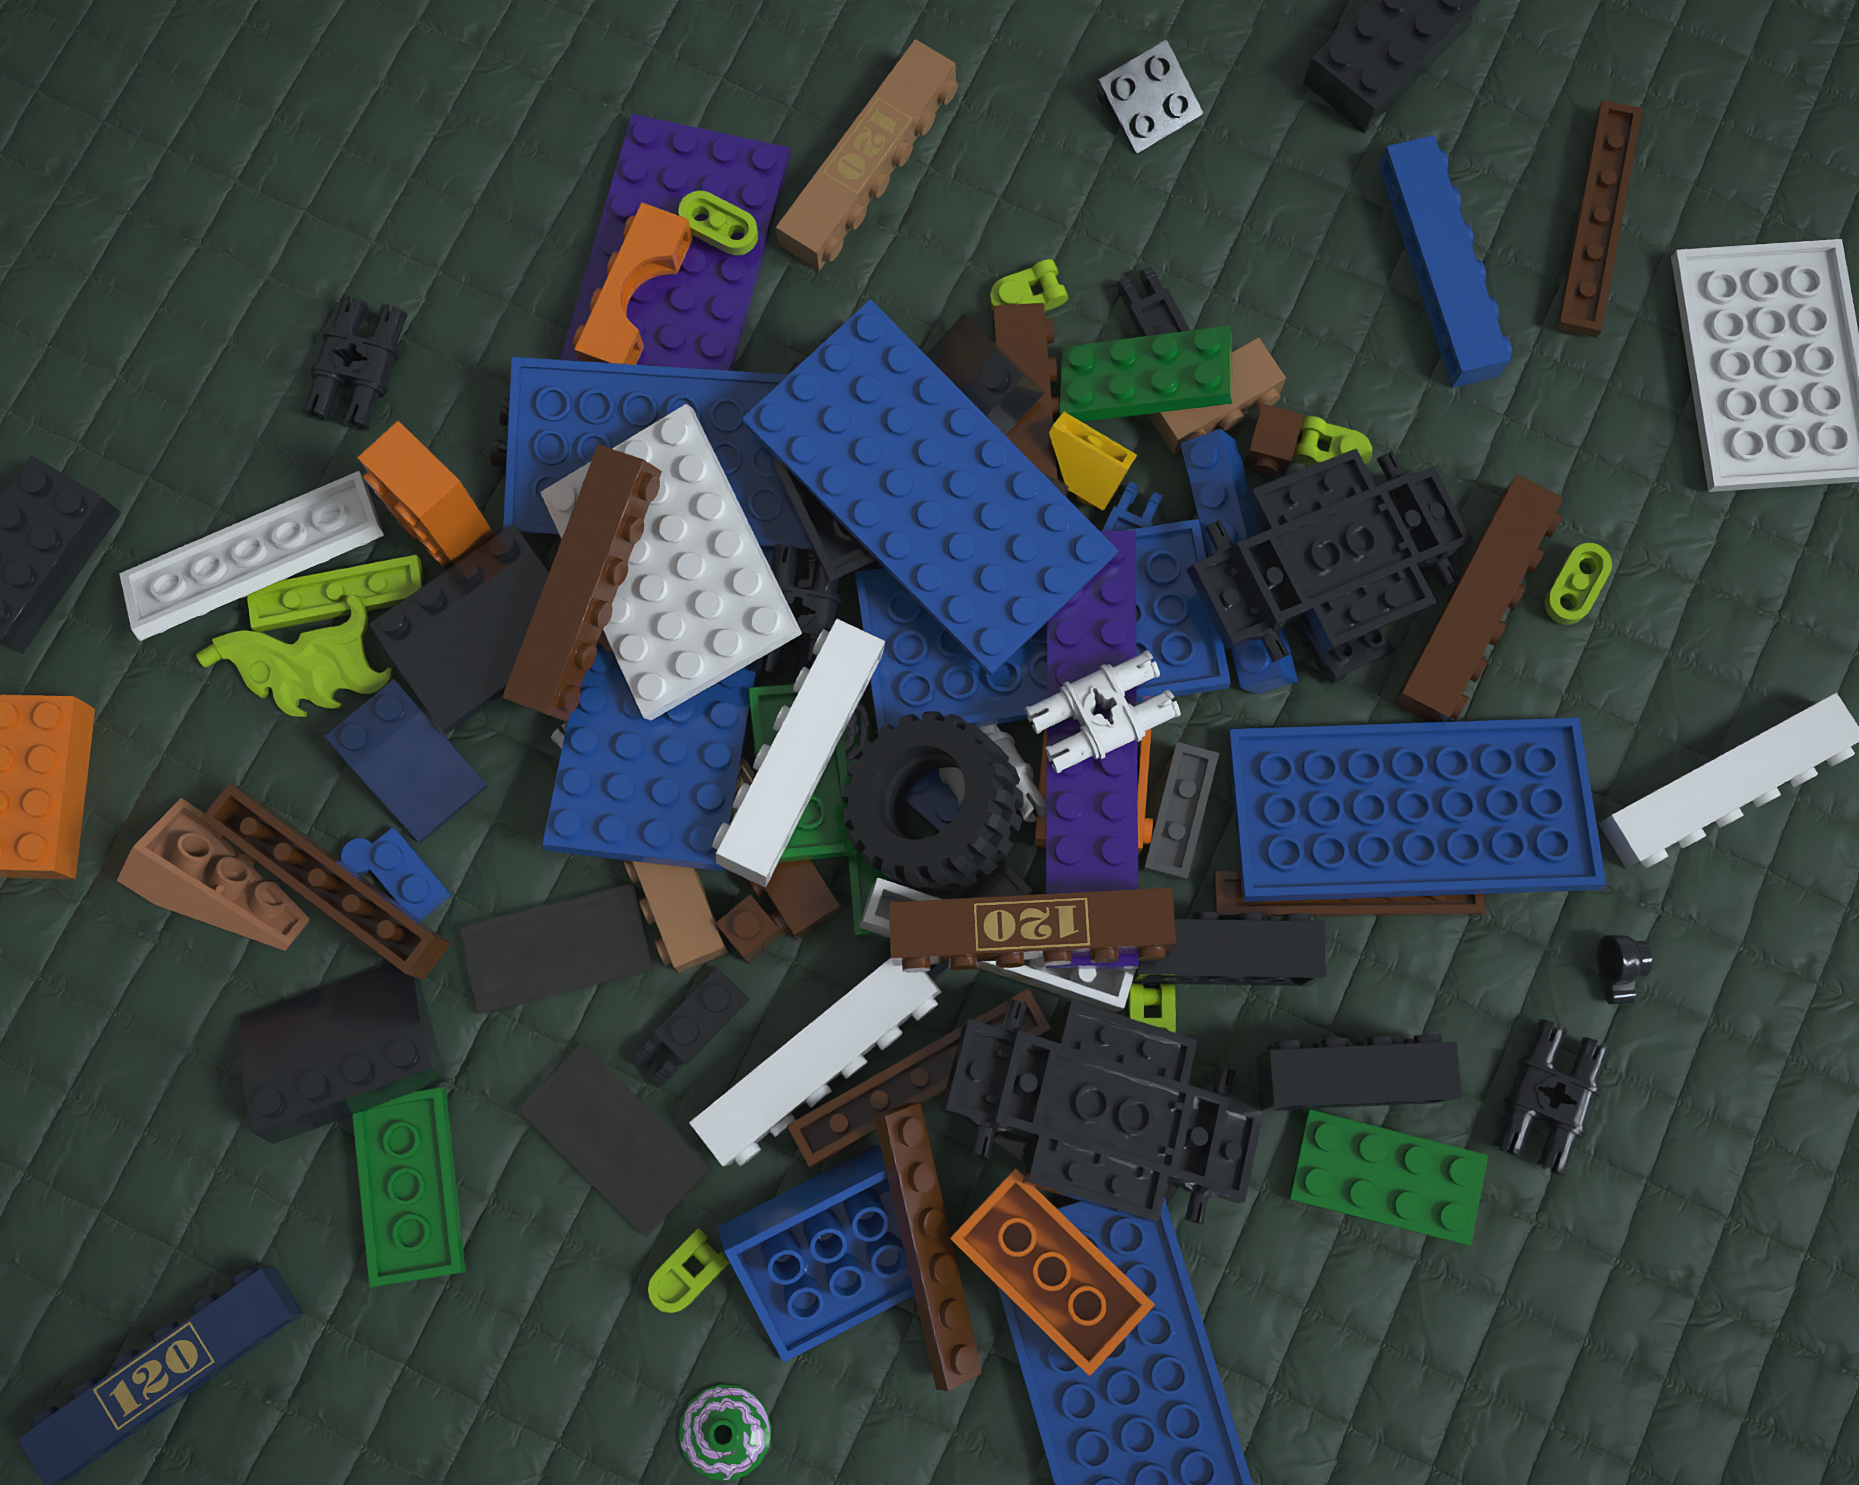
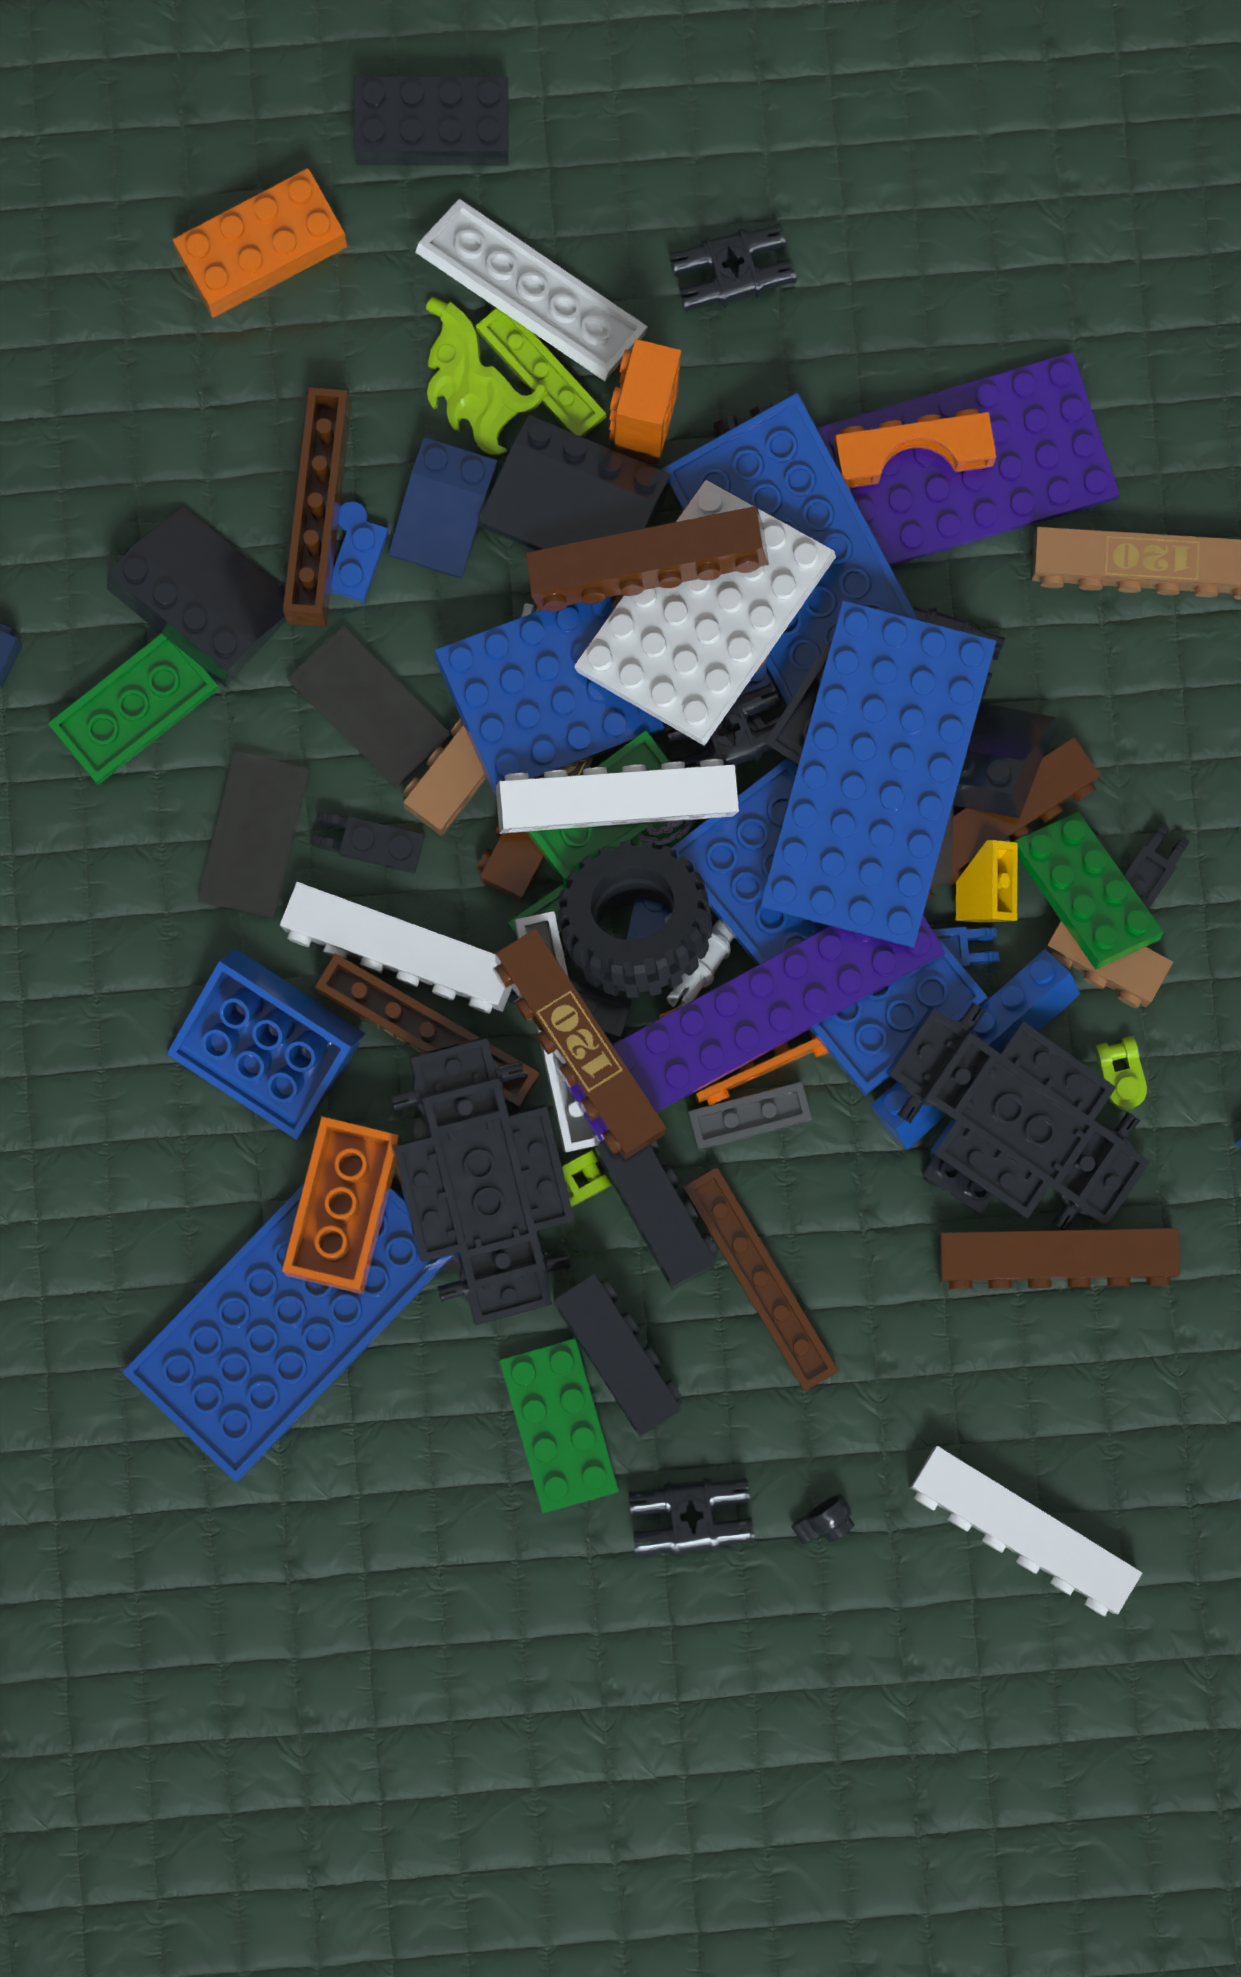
camera: 55 degrees right, 5 degrees up
nougat wedge [117,798,310,951] -> none
lime plate [648,1228,730,1313] -> none
lime plate [679,191,758,255] -> none
dish [679,1384,772,1481] -> none
reddish brown brick [715,894,783,964] -> none
reddish brown plate [874,1102,982,1391] -> none
lime plate [990,259,1069,311] -> none
white pin [1025,650,1181,774] -> none
blue plate [1228,718,1606,902] -> none
reddish brown brick [1244,403,1304,476] -> none
lime plate [1545,543,1612,625] -> none

